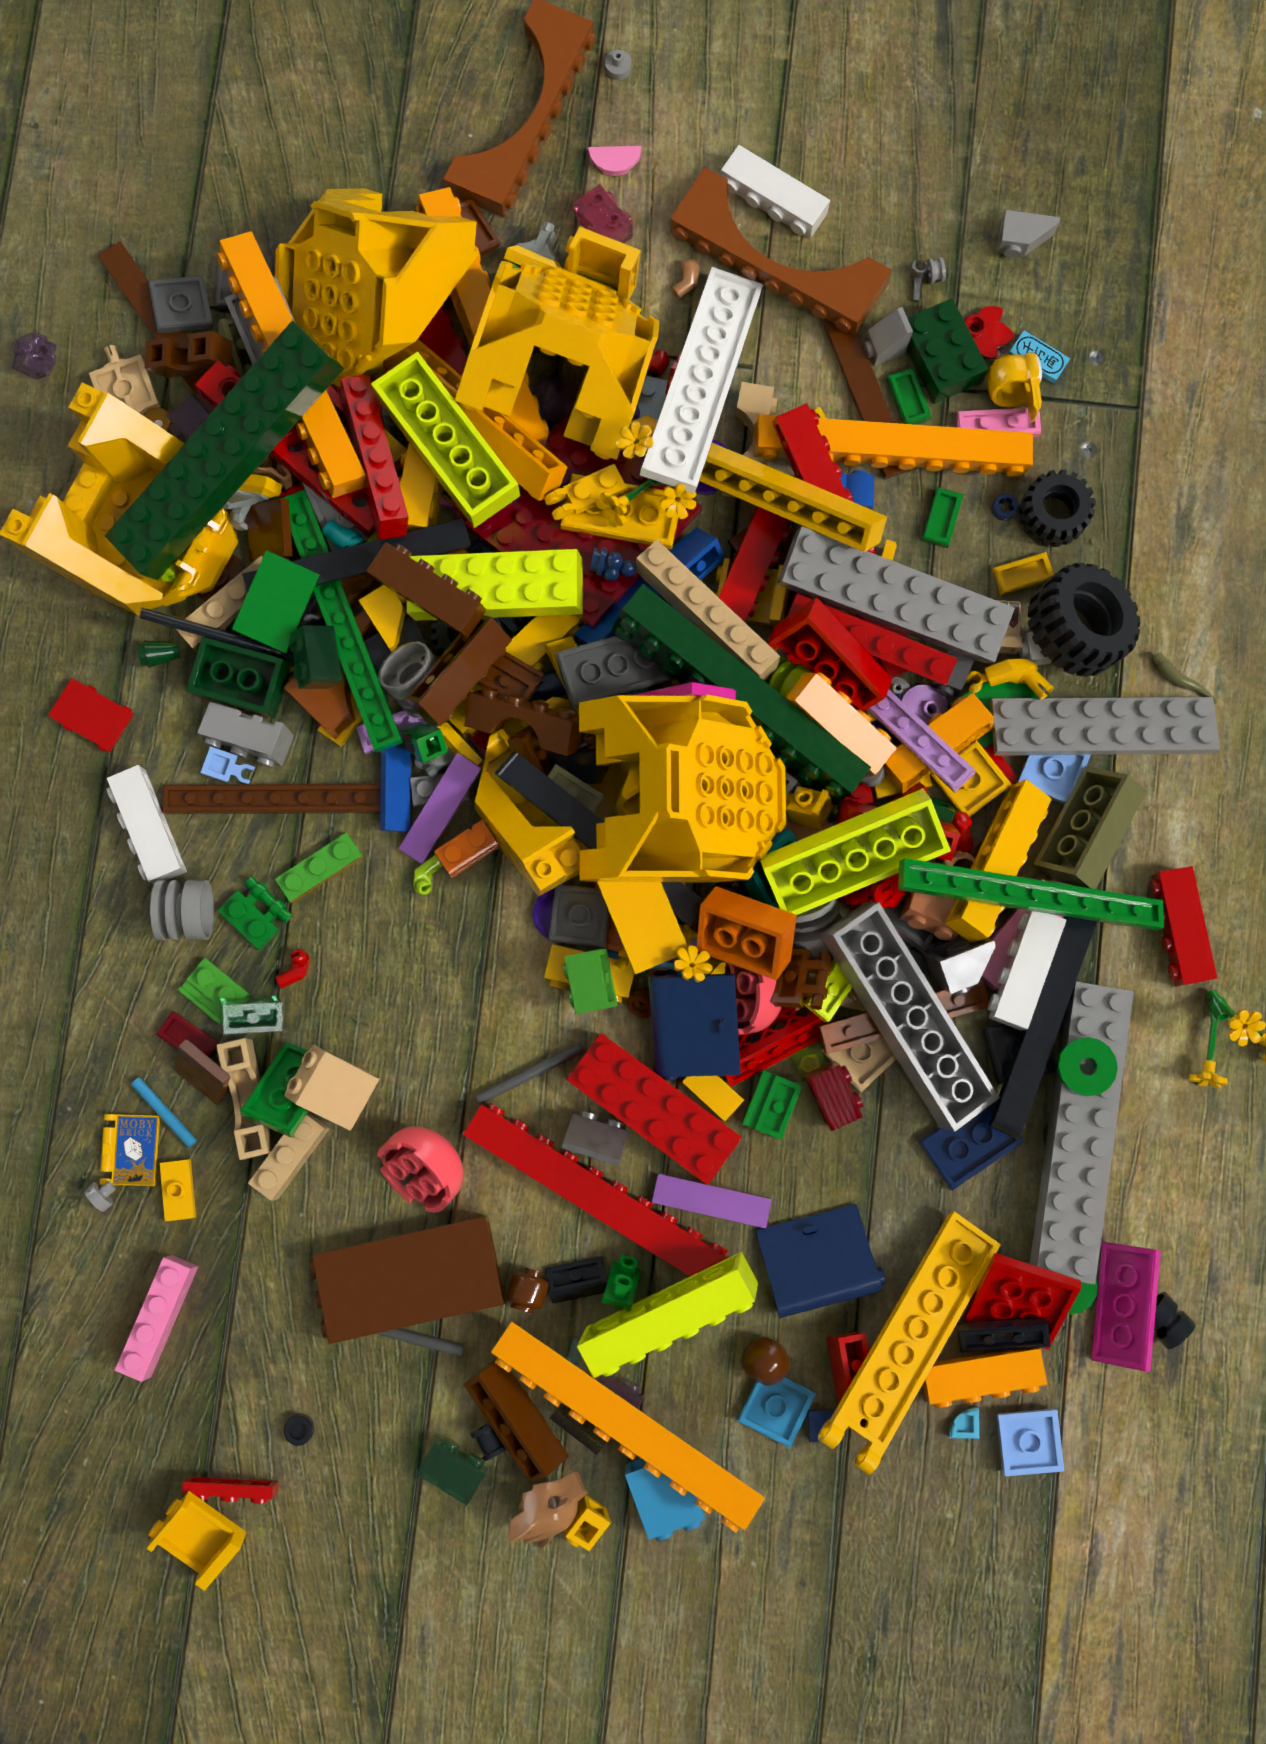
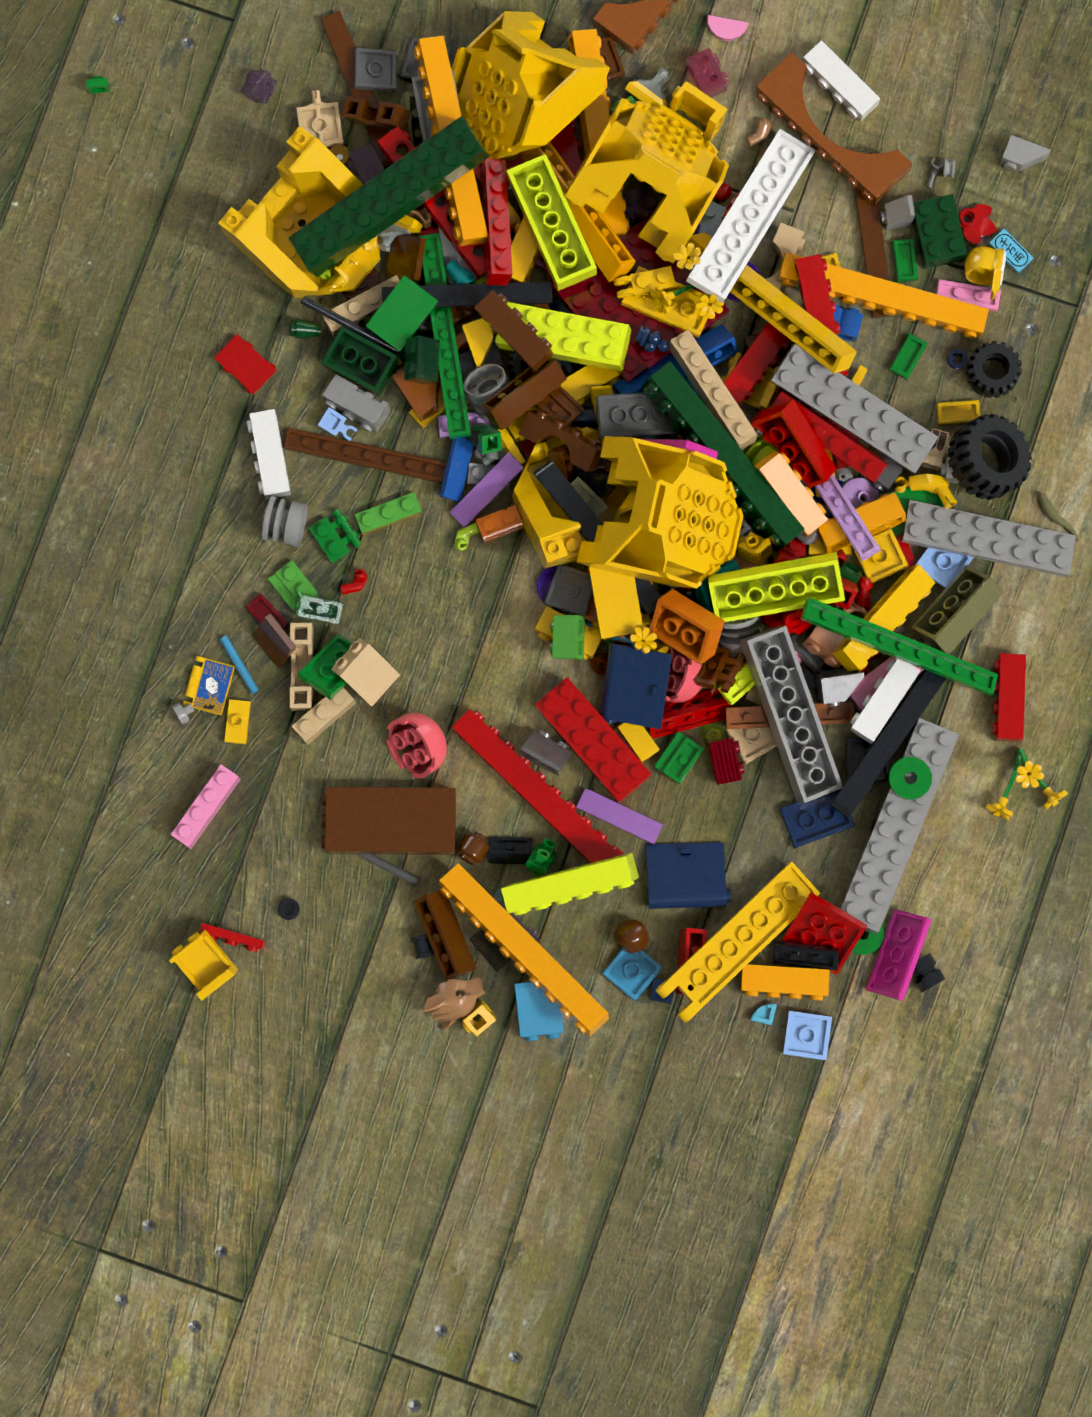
camera: 15 degrees right, 0 degrees up
clear green brick [416,1437,488,1506] -> none
dark grey bar [475,1043,583,1105] -> none

